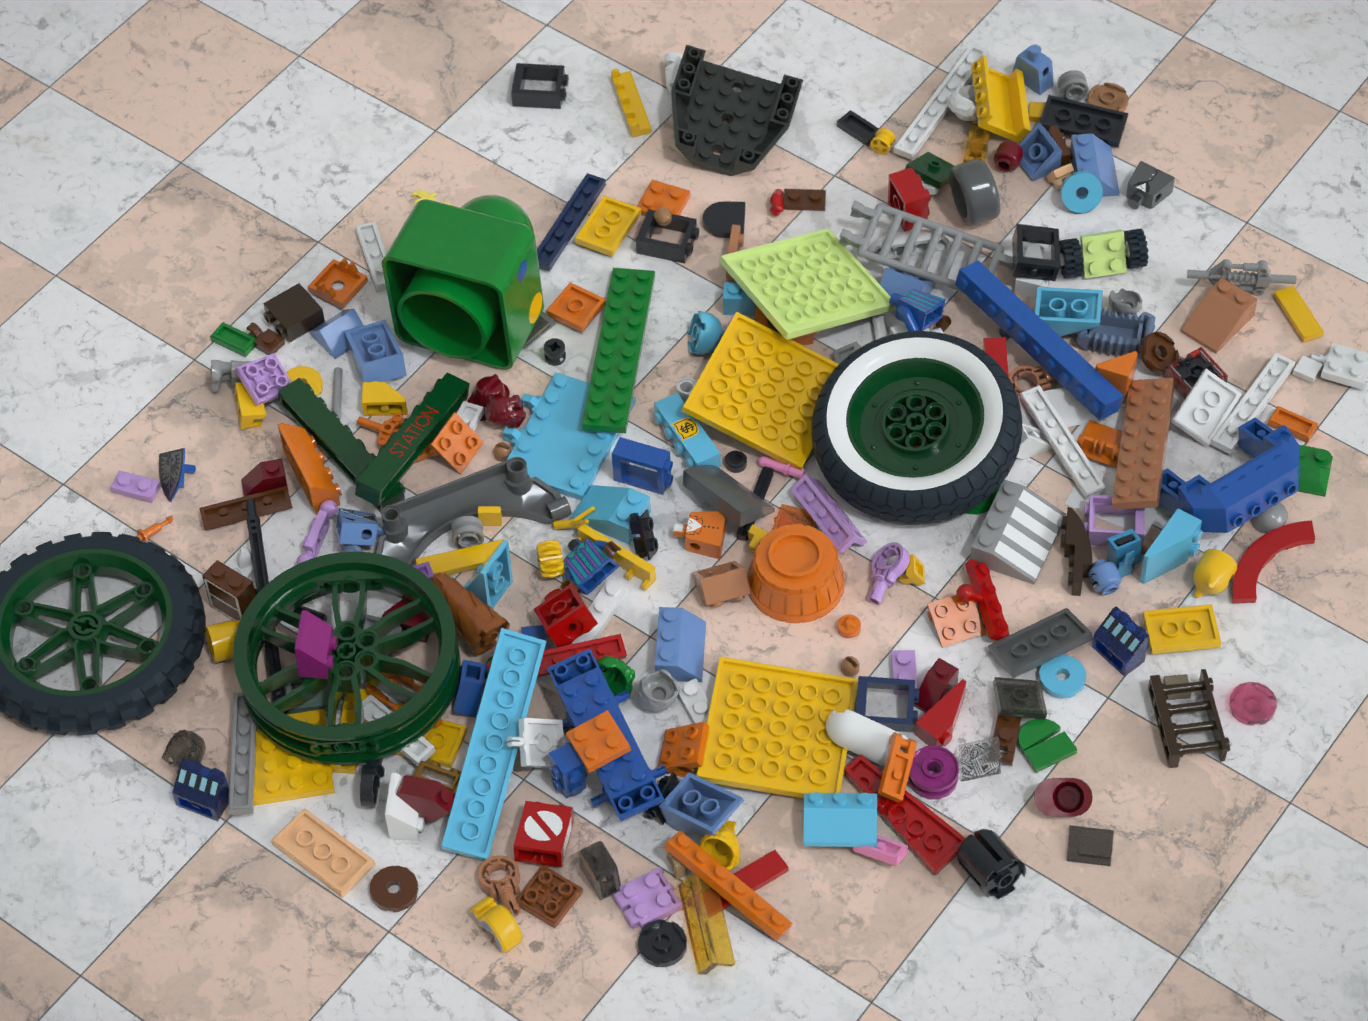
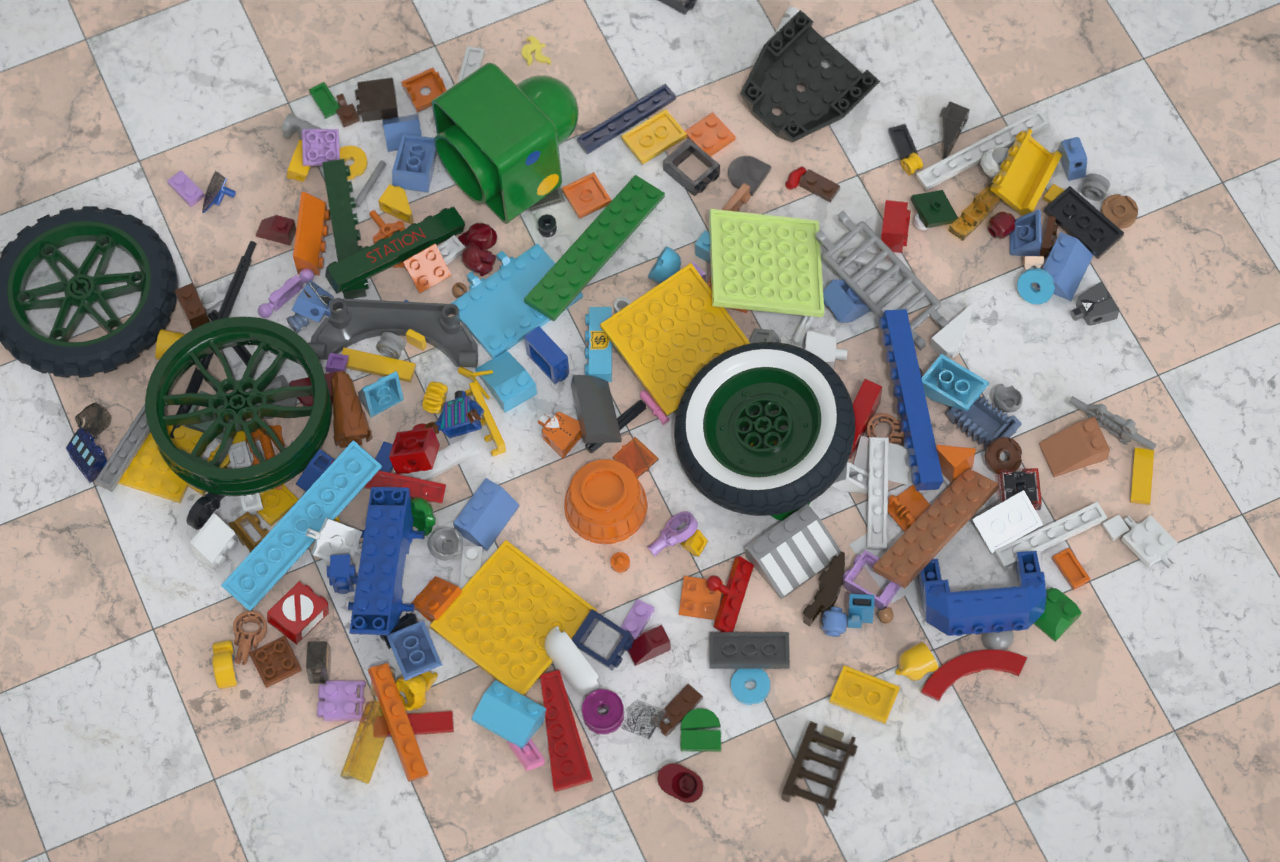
camera: 30 degrees right, 10 degrees up
orange piece [135,515,173,542] -> none
reddish brown plate [199,486,293,530] -> none
light nougat tile [271,808,375,898] -> none
magenta slope [295,610,337,679] -> none
reddish brown tile [370,866,418,912] -> none
dark red slope [396,775,455,823] -> none
orange plate [566,710,632,773] -> none
yellow hinge [611,68,652,138] -> none
black hinge [628,509,658,560] -> none
black tile [638,920,687,967] -> none
medium nougat hinge [654,207,672,226] -> none
nougat slope [691,561,751,607] -> none
black tile [725,450,747,473] -> none
yellow tile [748,524,769,553] -> none
lavender fence [790,474,867,553] -> none
medium nougat hinge [841,656,860,677] -> none
orange plate [878,732,917,803] -> none
blue torso [889,289,951,332] -> none
red slope [915,679,967,747] -> none
dark grey wheel [949,159,1001,226] -> none
black cylinder [957,829,1026,899] -> none
clear smoke tile [993,677,1047,719] -> none
black window [1012,224,1060,281] -> none
plate [1059,228,1149,279] -> none
clear smoke piece [1066,825,1114,866] -> none
clear blue slope [1092,606,1149,677] -> none
medium azure slope [1140,509,1203,584] -> none
clear pink tile [1229,682,1277,726] -> none
none -> clear smoke slope [940,101,970,159]

